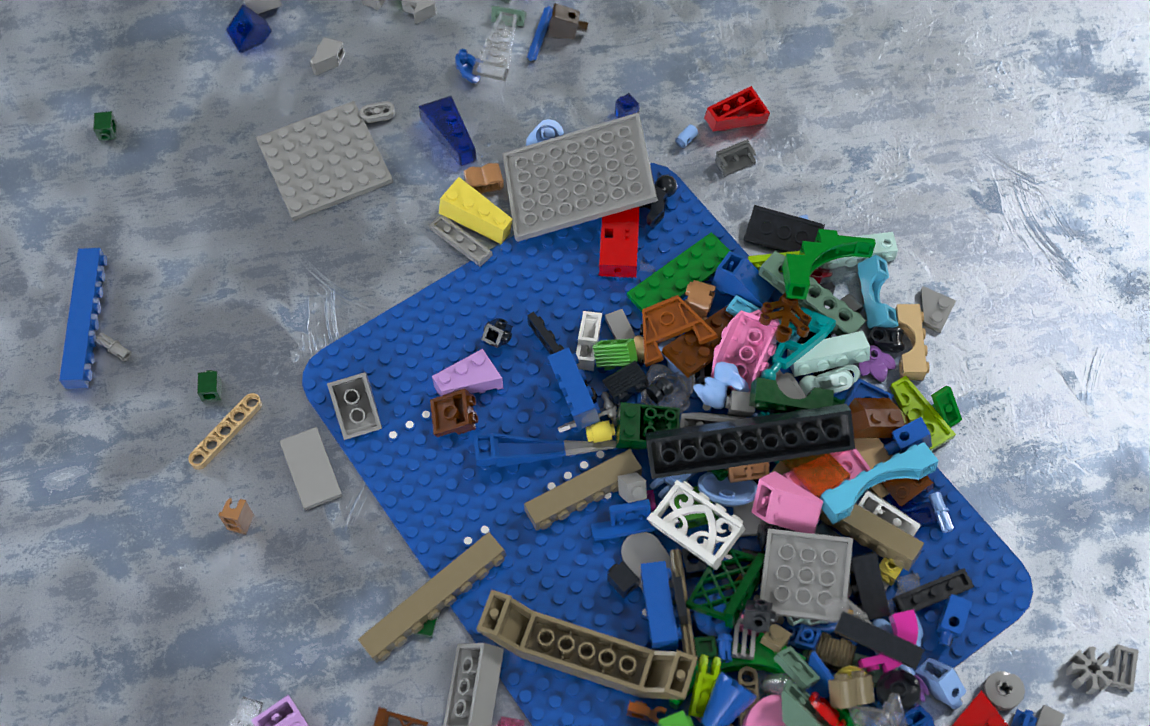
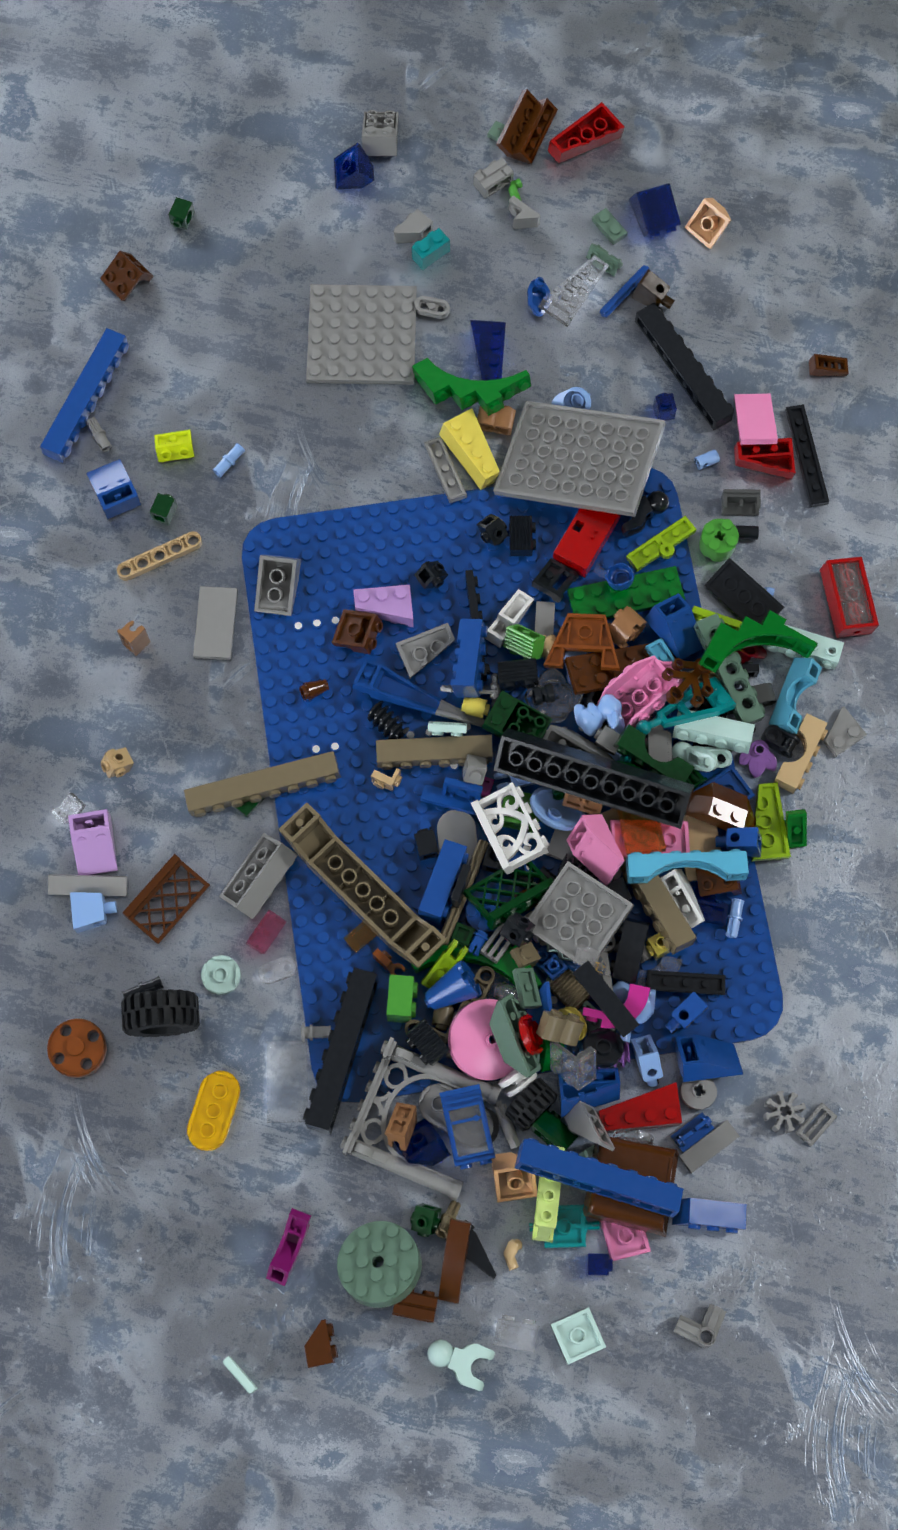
camera: 25 degrees right, 10 degrees up
none -> blue slope [86,459,141,520]
none -> reddish brown bracket [100,251,154,301]
none -> tan brick [101,747,134,778]
none -> neon yellow bracket [154,430,194,462]
none -> light blue pin [213,443,245,478]
none -> reddish brown cone [299,679,329,701]
none -> clear orange tile [343,922,377,953]
none -> black piece [367,701,409,740]
none -> tan bracket [371,768,402,791]
none -> light grey wing [395,623,455,679]
none -> teal brick [412,228,450,270]
none -> green arch [412,358,531,416]
none -> light aqua plate [428,721,467,737]
none -> black brick [476,514,509,546]
none -> black brick [509,515,536,556]
none -> black plate [532,558,579,603]
none -> blue hair [605,563,635,591]
none -> lime hinge [626,516,697,572]
none -> black brick [635,303,734,431]
none -> blue slope [675,1034,743,1082]
none -> bright green brick [699,519,739,562]
none -> bright pink tile [734,393,778,445]
none -> black piece [735,525,759,540]
none -> black tile [785,404,829,507]
none -> reddish brown slope [809,354,849,376]
none -> brick [820,557,879,638]

